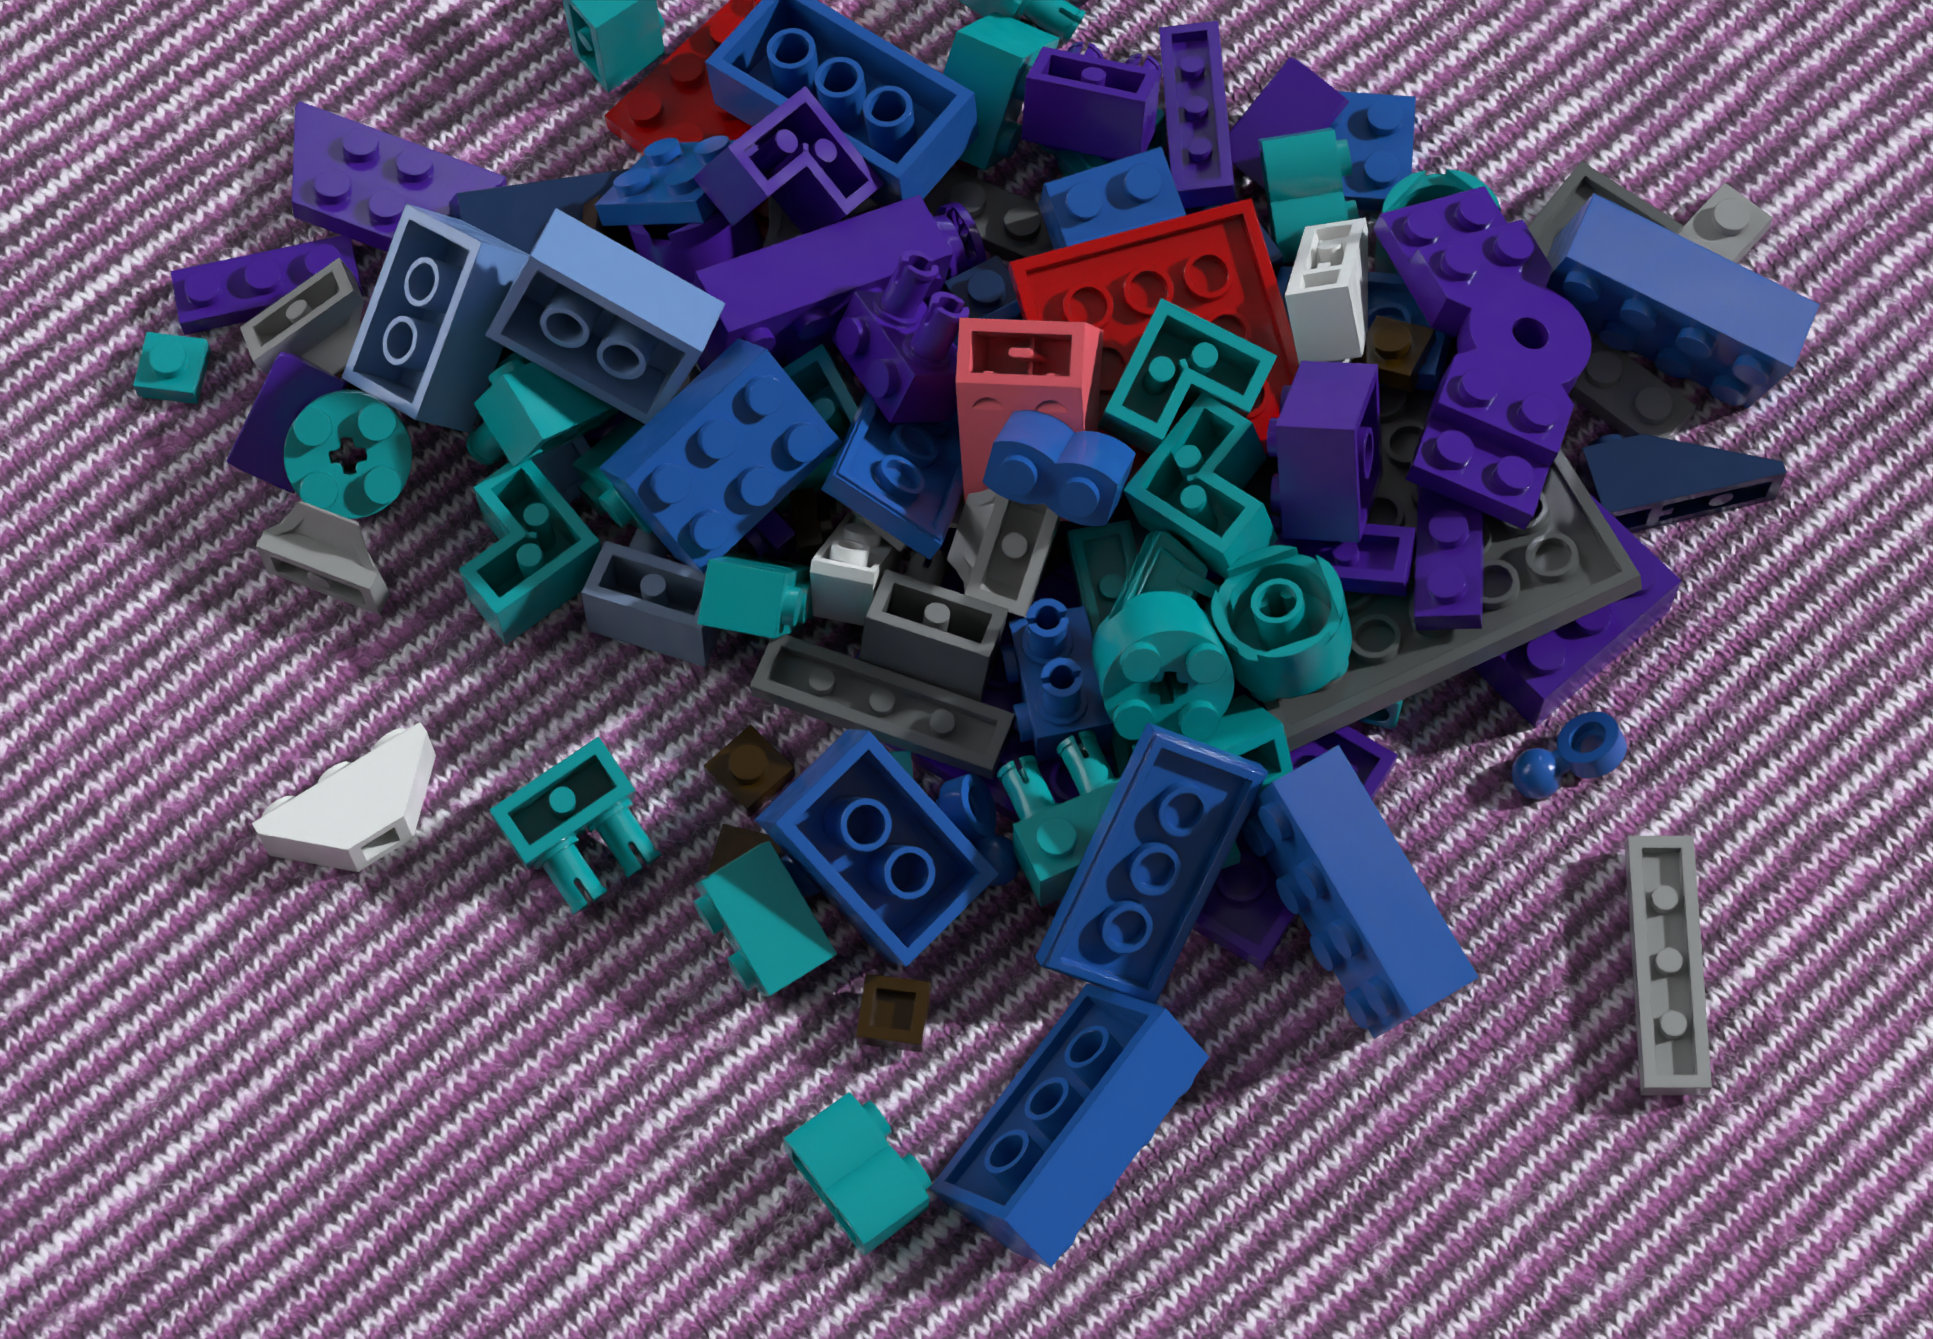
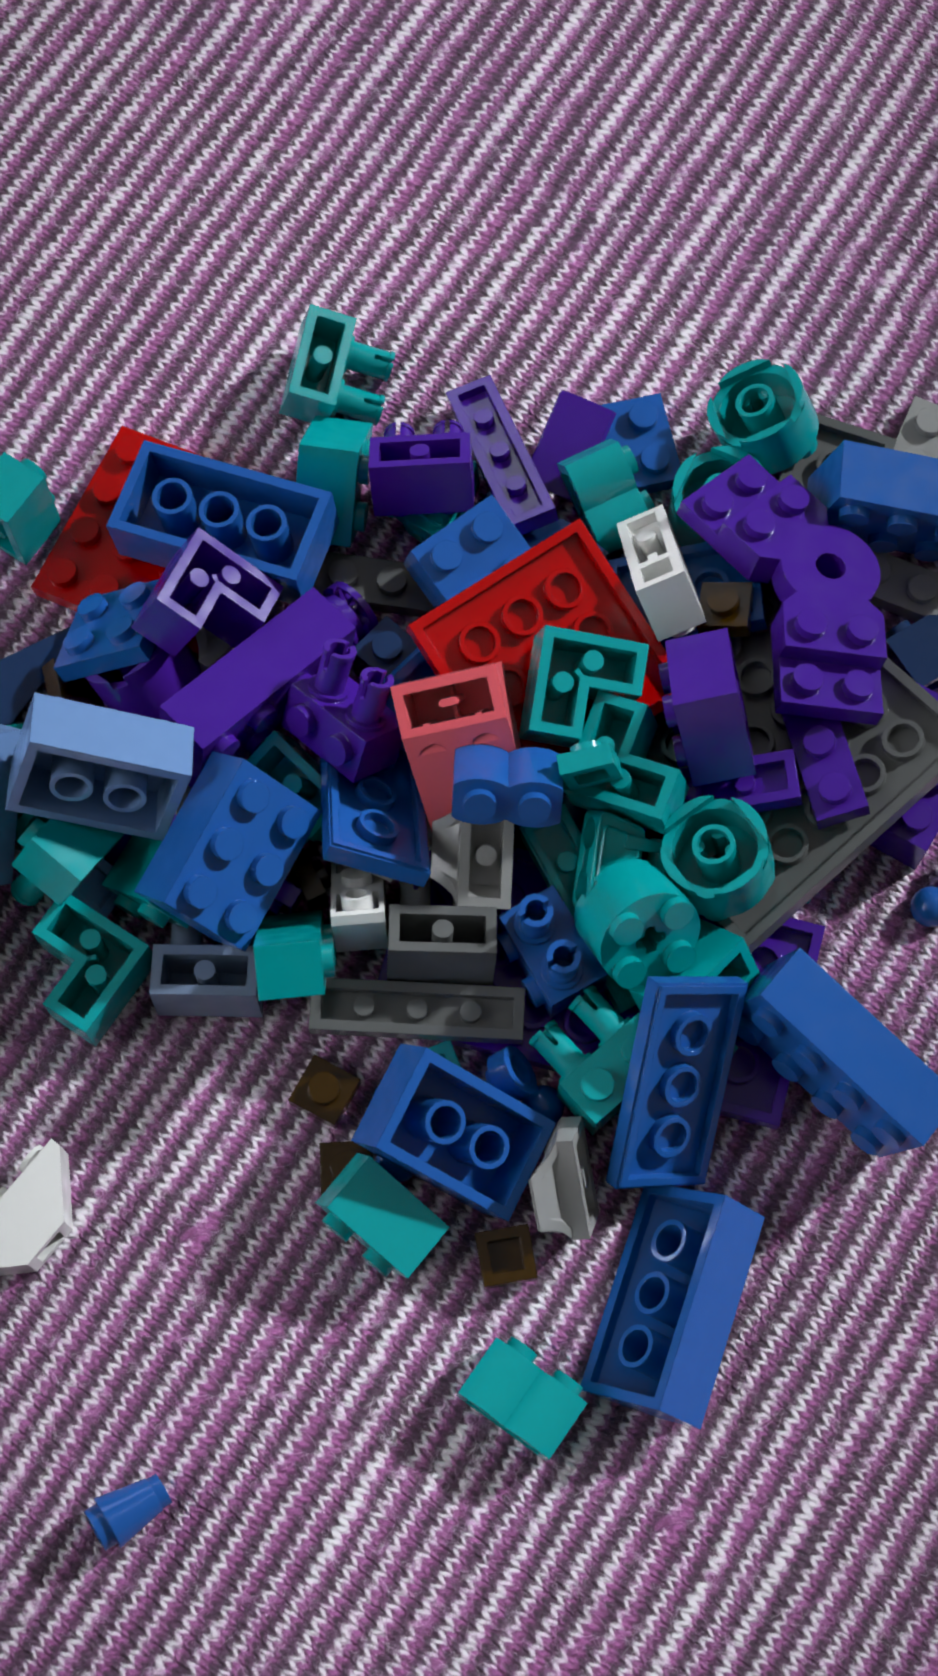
camera: 20 degrees left, 5 degrees up
teal brick [489,736,662,915] -> none
none -> blue cone [83,1473,172,1551]
none -> light grey slope [529,1116,599,1240]
none -> teal plate [556,740,623,791]
none -> teal brick [707,359,819,474]

